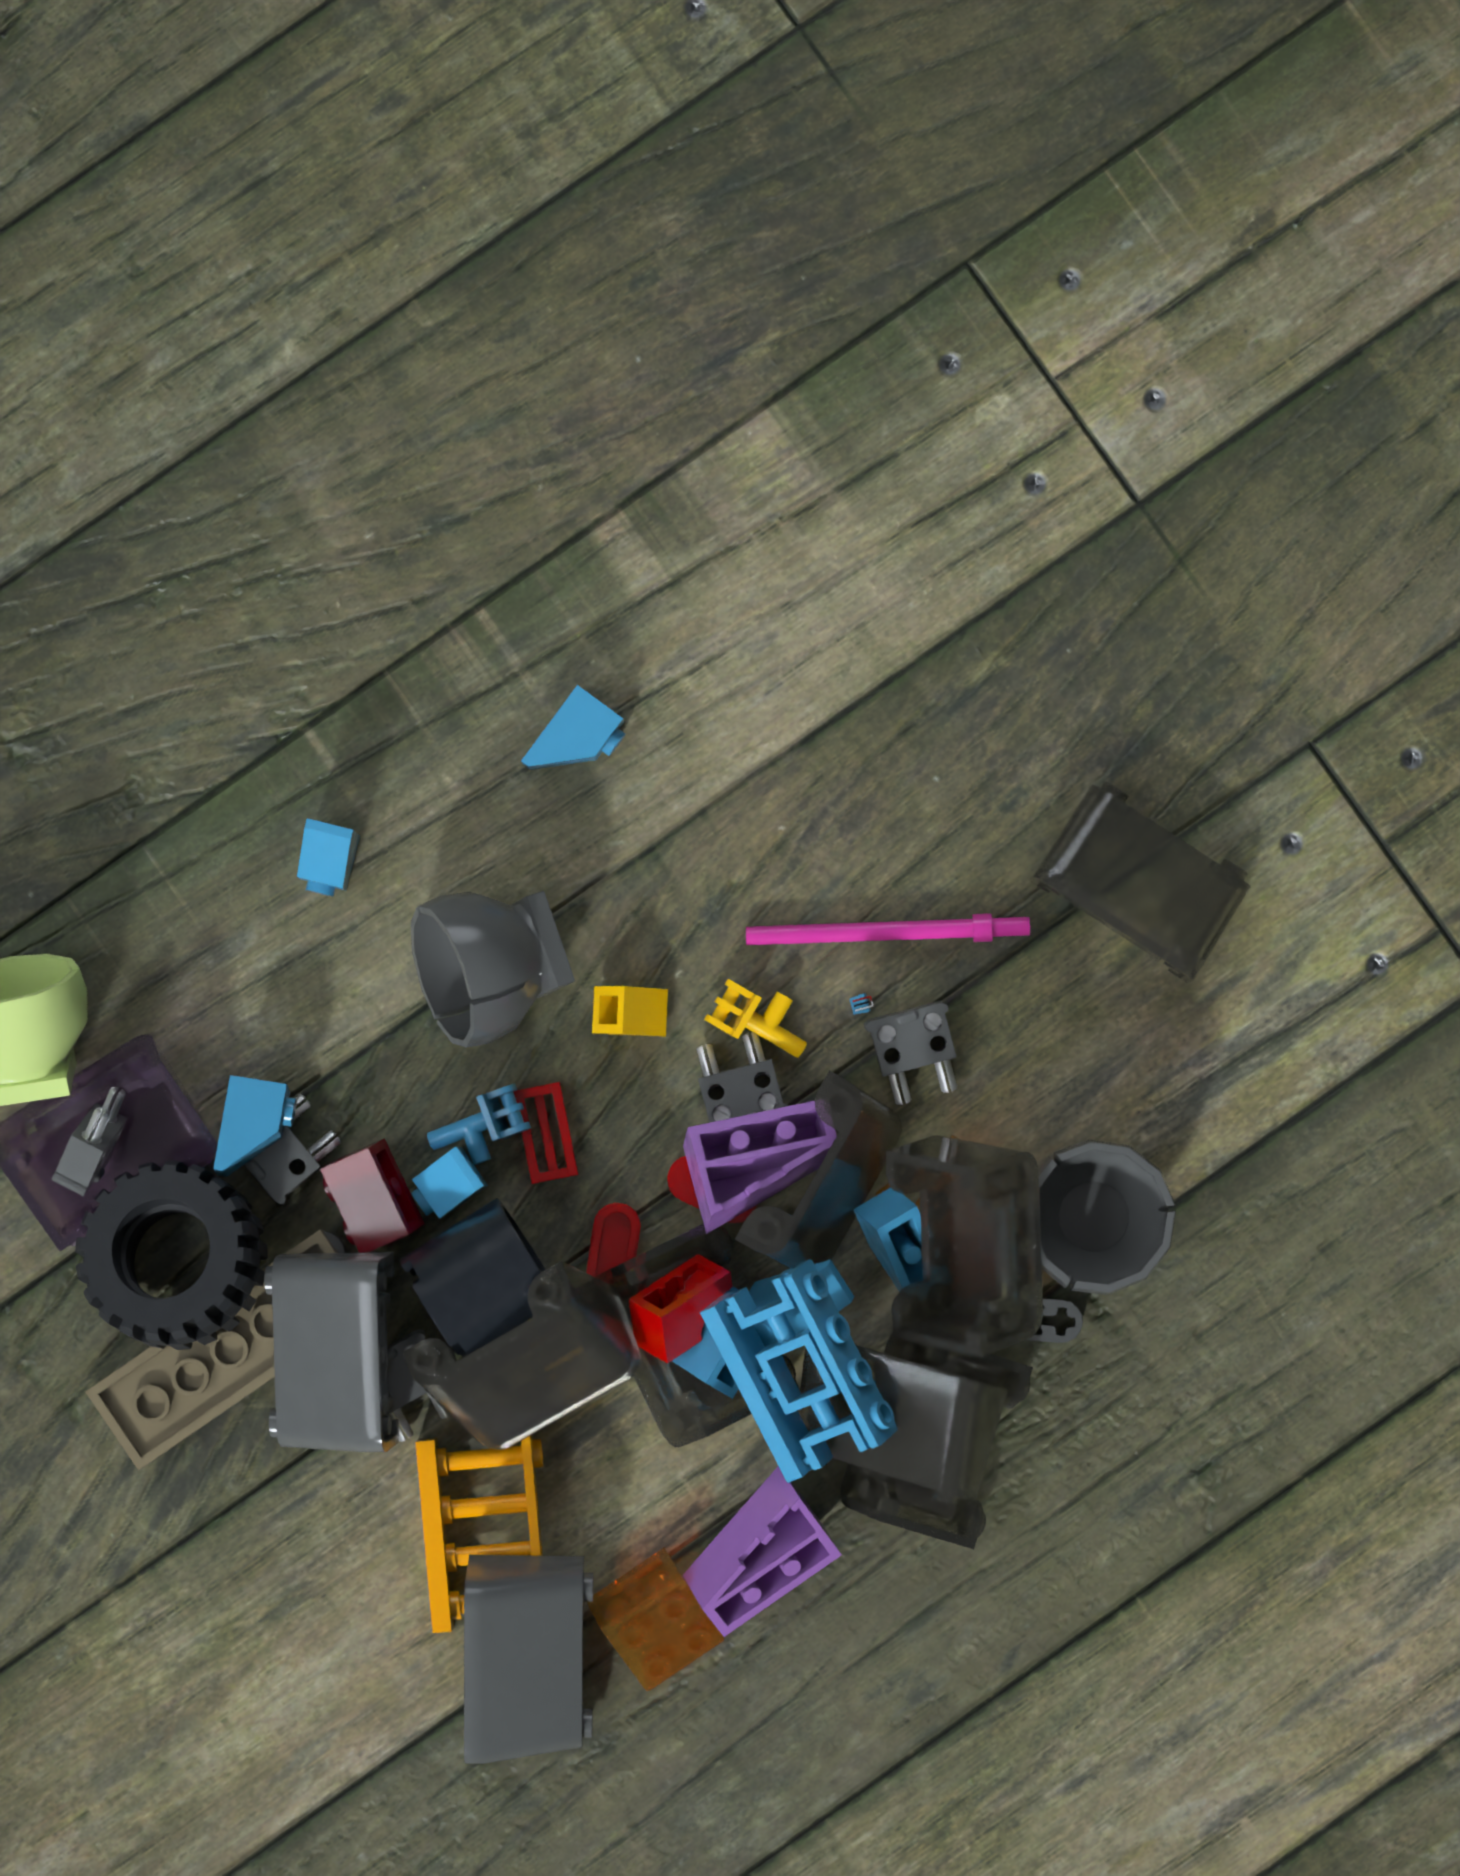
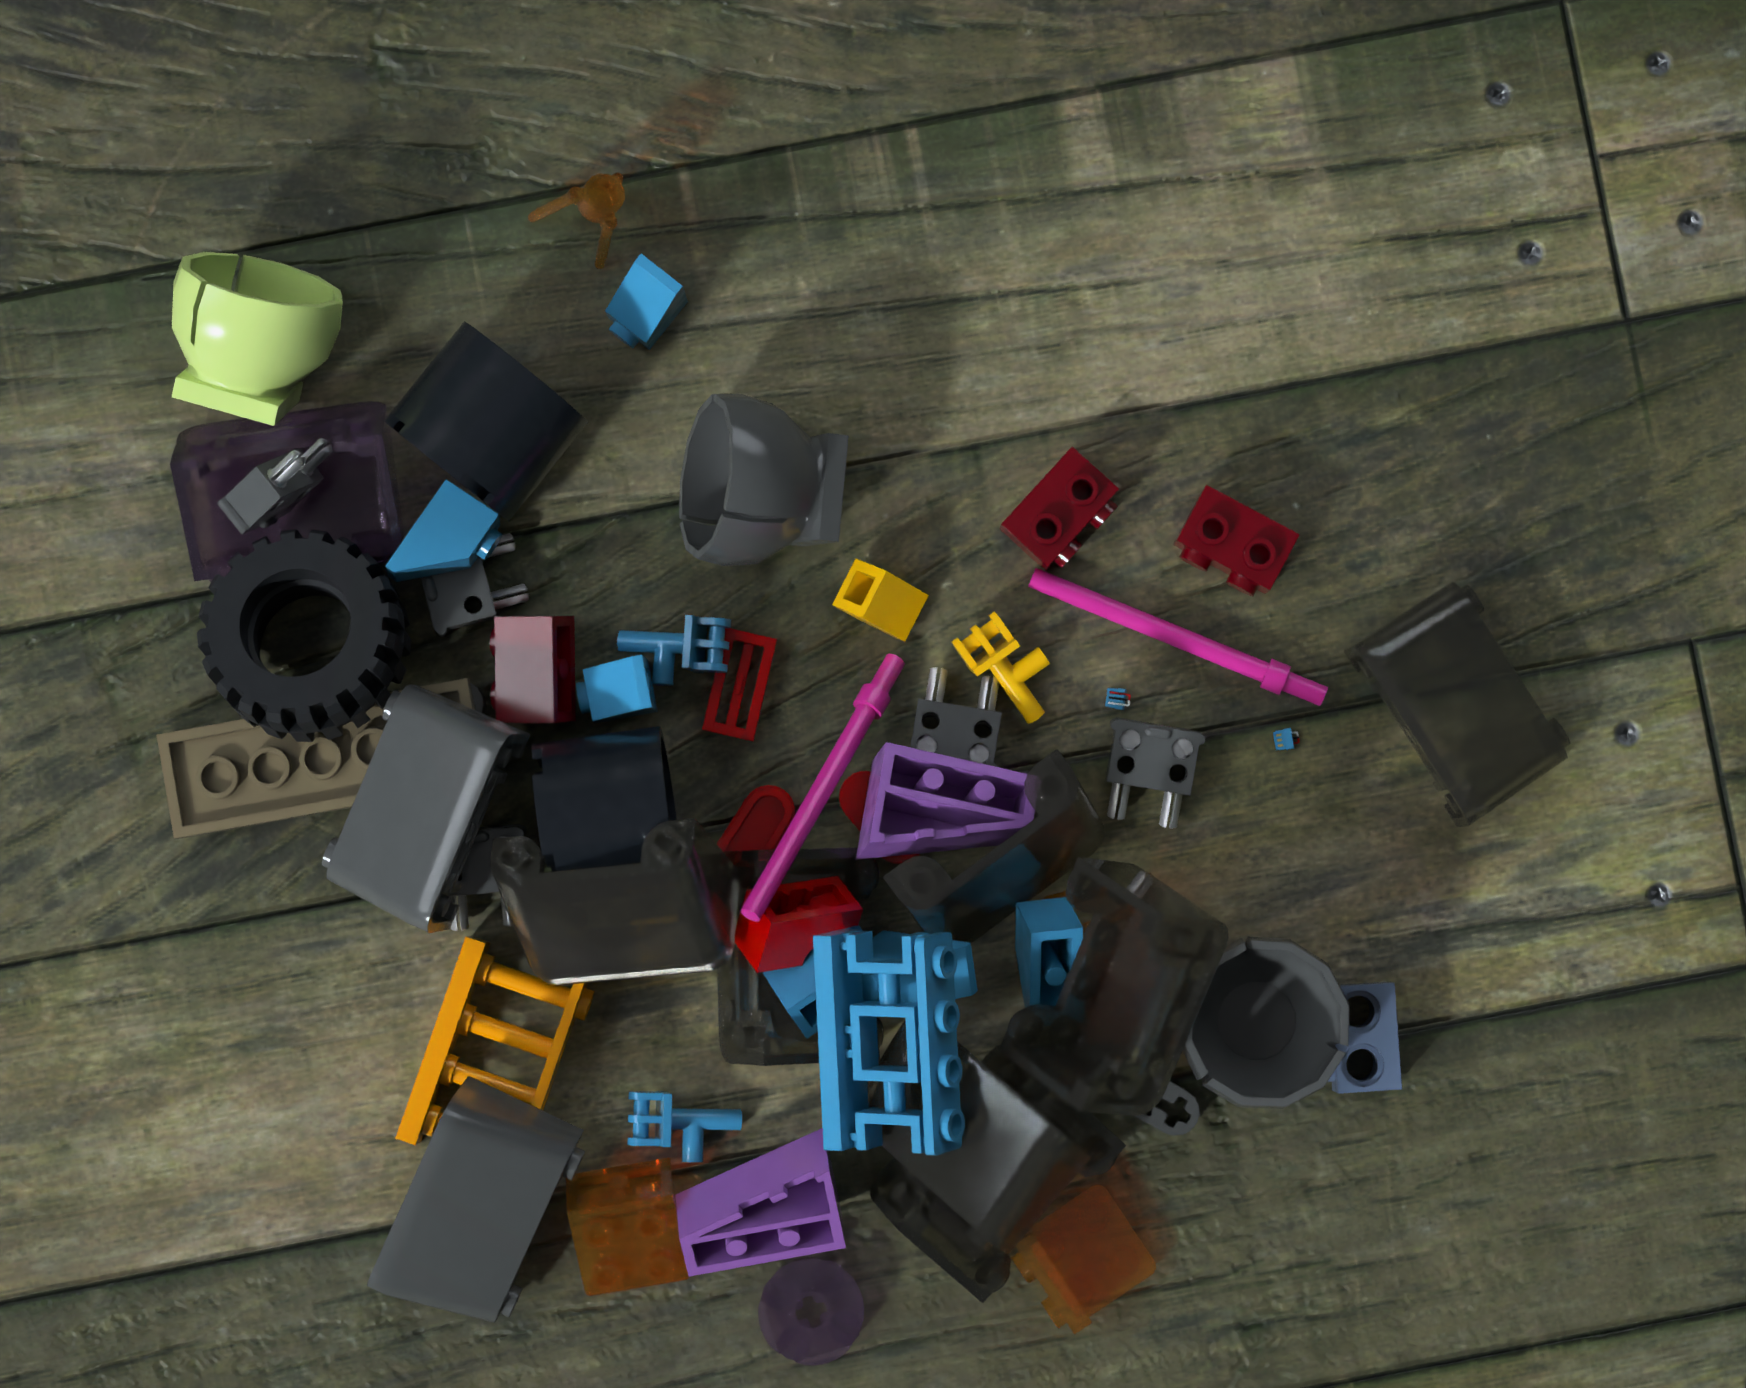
camera: 25 degrees right, 0 degrees up
dark azure slope [521,685,626,770] -> none
none -> black brick [384,321,589,522]
none -> clear orange plant [528,172,625,269]
none -> dark azure arm [627,1091,742,1162]
none -> dark pink bar [741,654,905,922]
none -> clear purple plate [758,1257,864,1366]
none -> dark red brick [1000,446,1119,571]
none -> clear orange bracket [1011,1184,1156,1335]
none -> dark red brick [1173,485,1300,597]
none -> dark azure piece [1273,728,1300,750]
none -> sand blue brick [1328,982,1402,1094]

